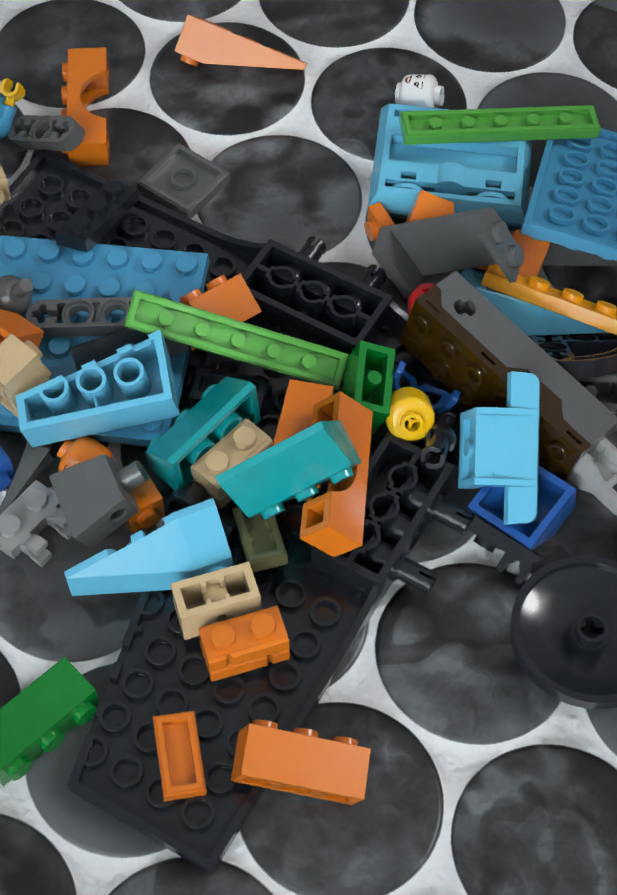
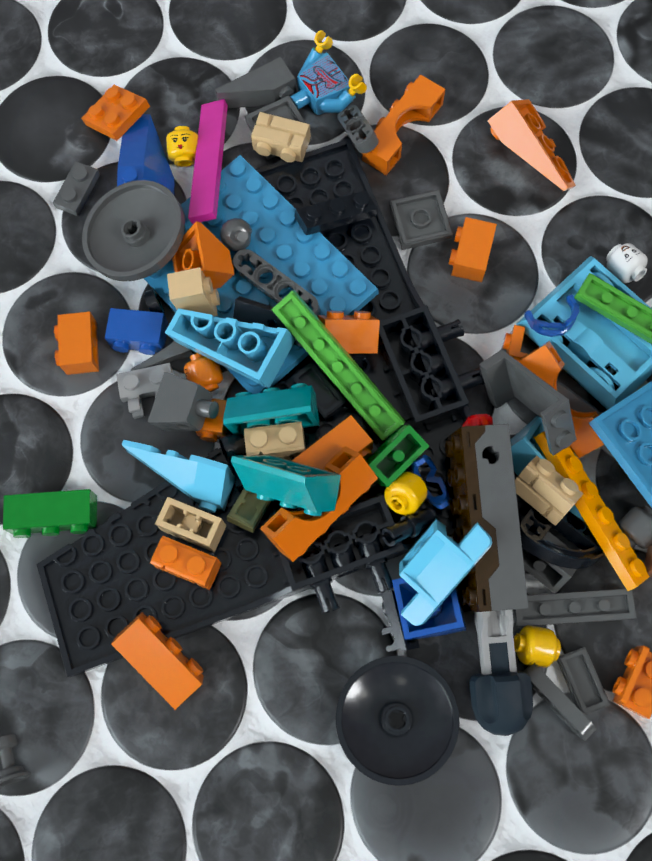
camera: 45 degrees right, 15 degrees up
orange tile [153,711,207,802] -> none
none -> orange brick [448,217,497,282]
none -> tan brick [515,456,584,526]
none -> blue helmet [524,294,580,337]

